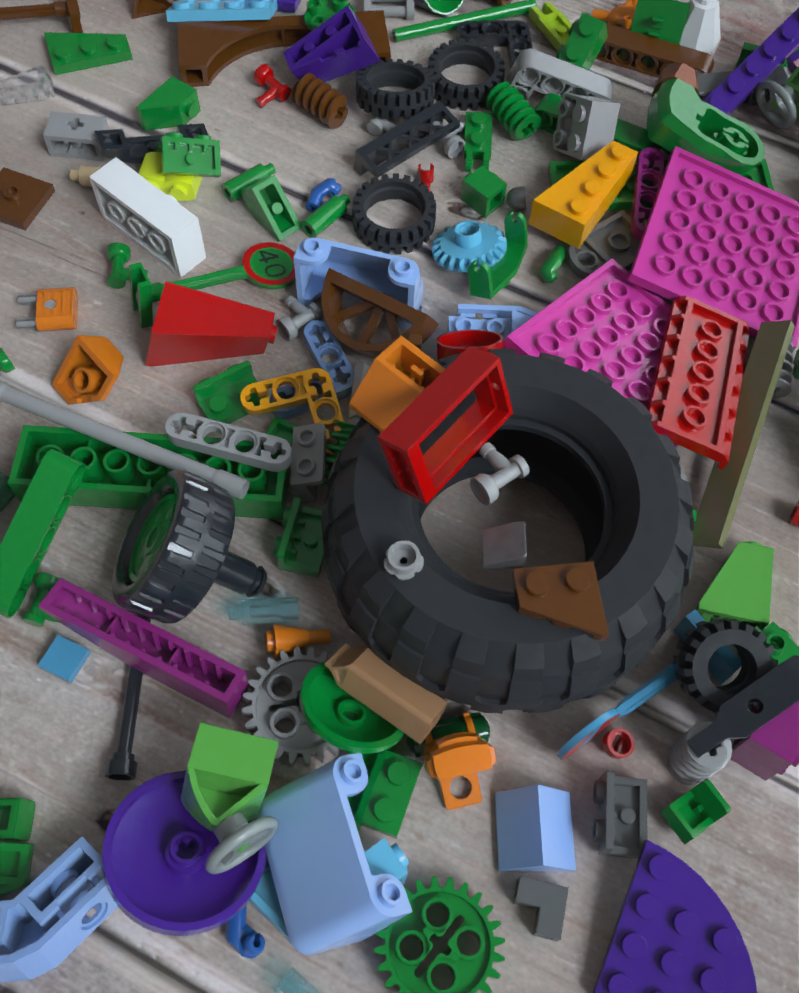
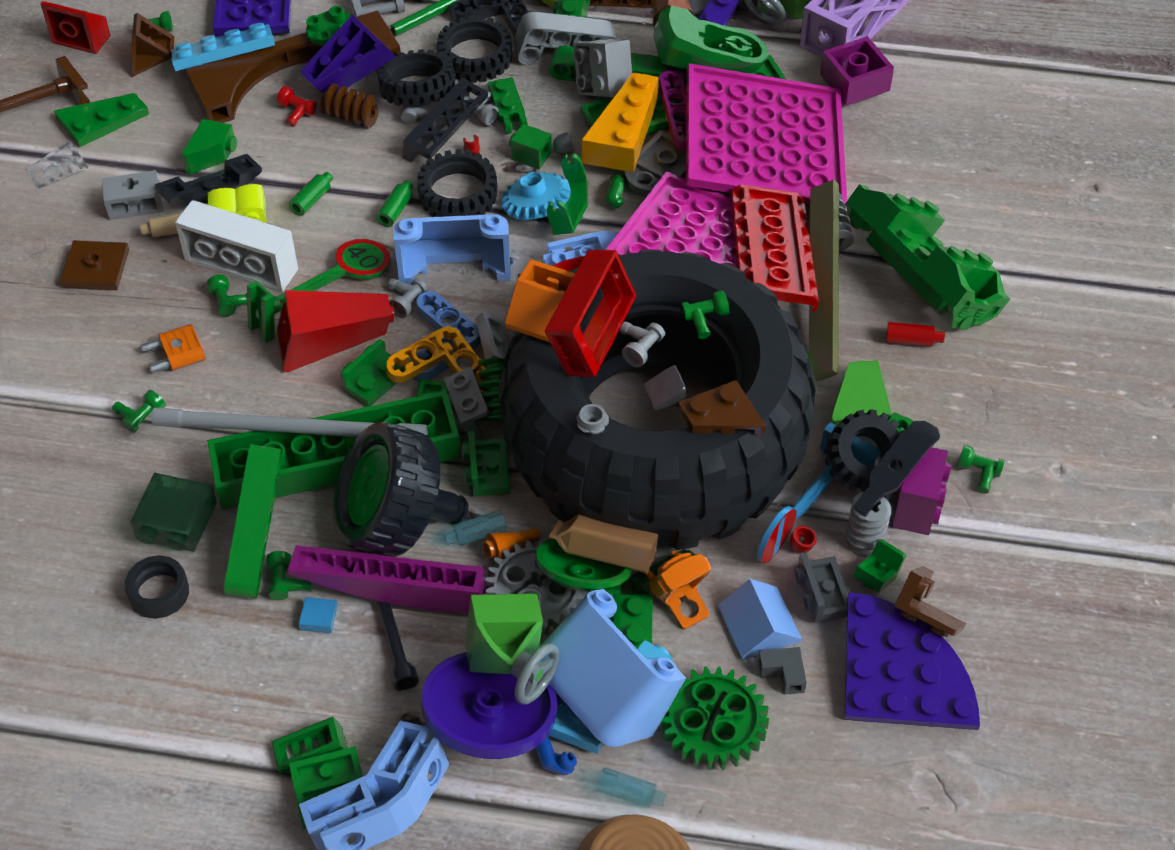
camera: 15 degrees left, 10 degrees down
orange slope [51,335,124,405] -> none
green bracket [153,132,221,178] -> none
light grey beam [165,412,293,472] -> none
green slope [240,175,301,241] -> none
blue arm [305,178,342,213] -> none
reddish brown window [321,268,439,359] -> none
green piece [486,81,542,141] -> none
none -> green piece [681,290,729,339]
none -> reddish brown bracket [894,566,966,637]

